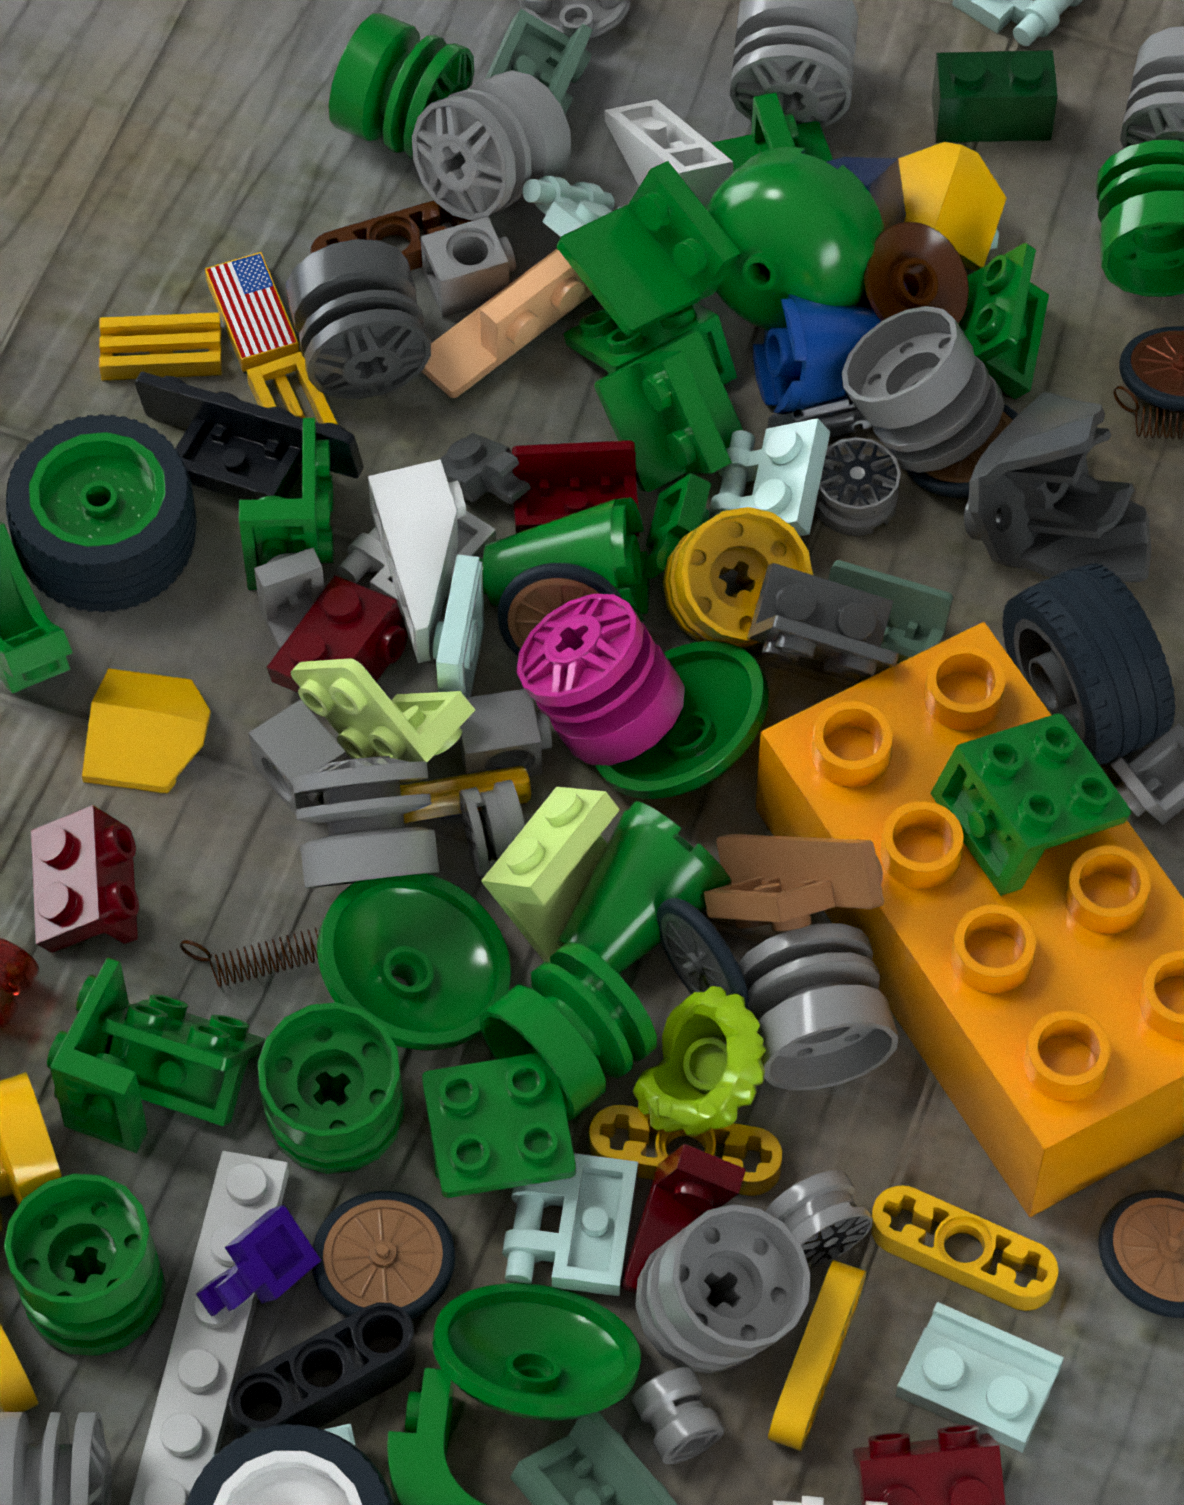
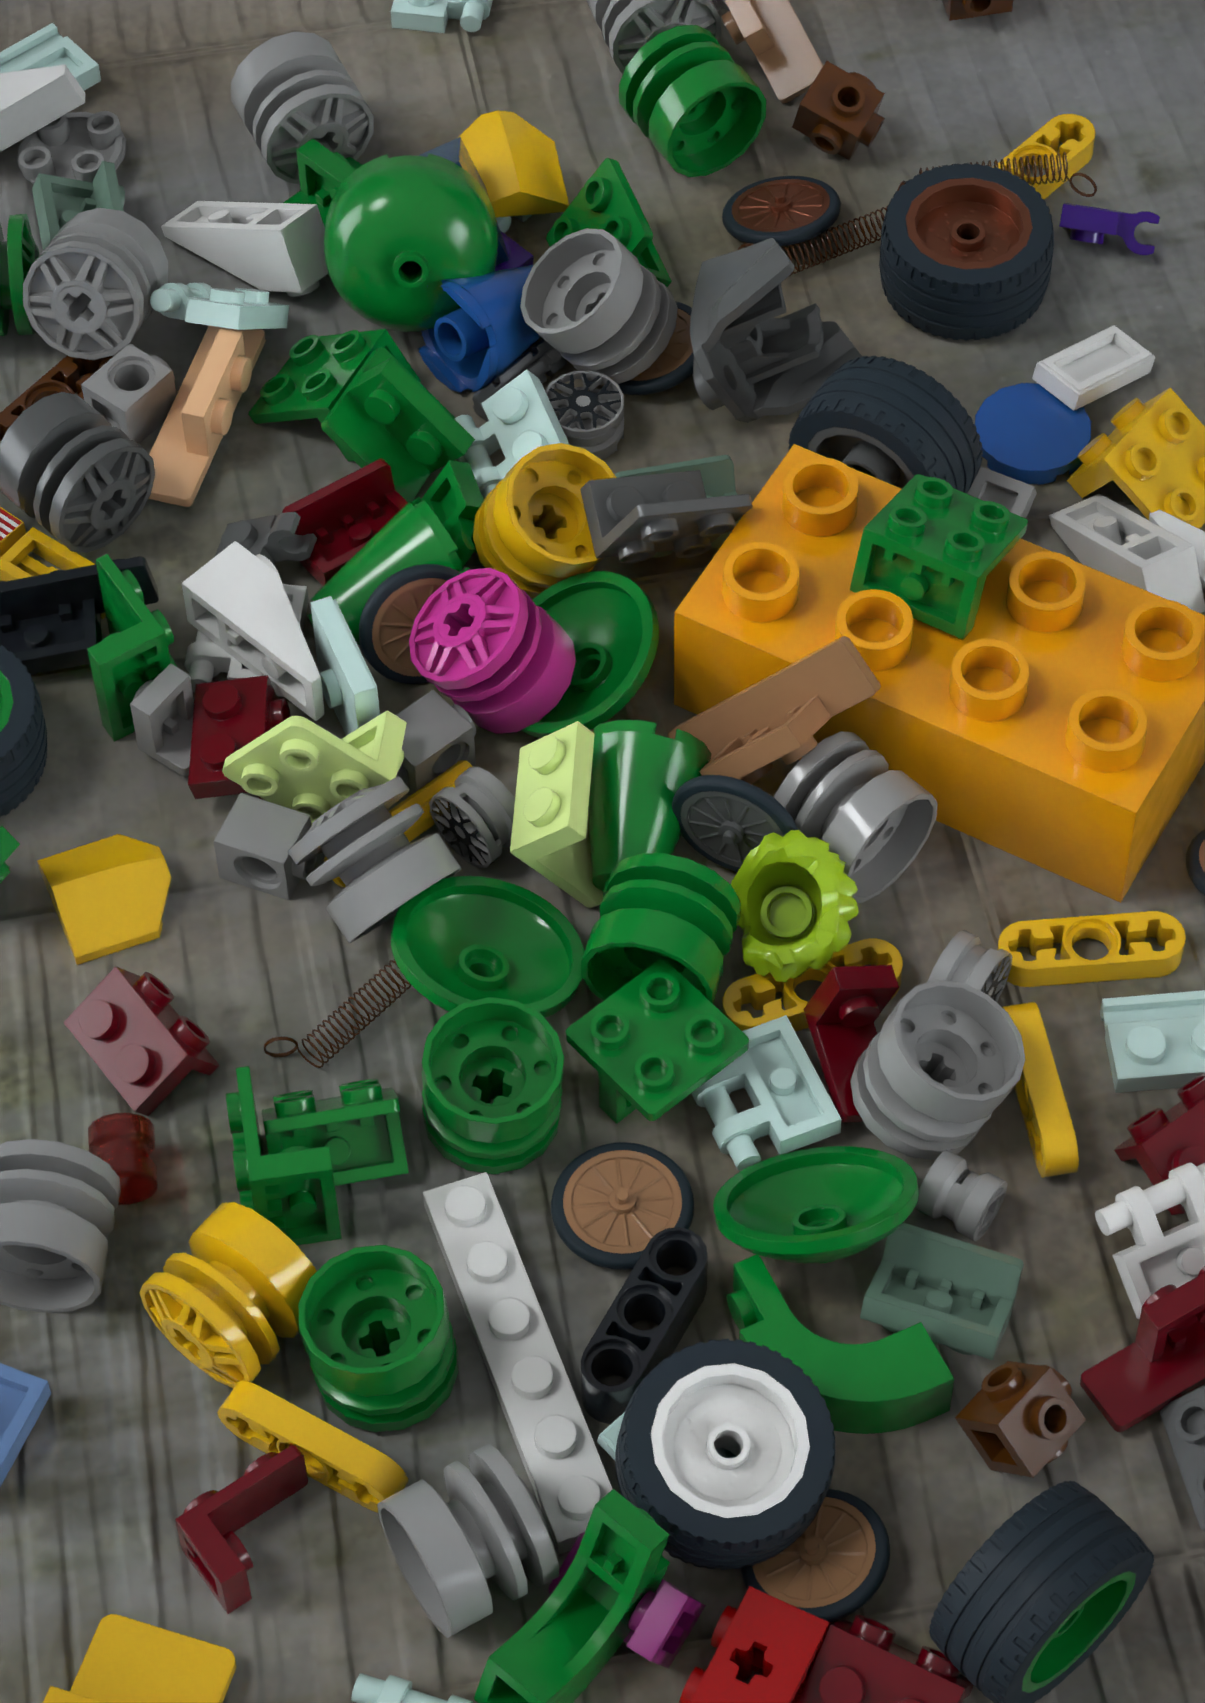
camera: 30 degrees left, 5 degrees down
dark purple plate [196,1205,321,1316] -> none
green bracket [556,161,741,336] -> none
reddish brown dish [864,222,969,324] -> none
dark green brick [932,50,1058,143] -> none

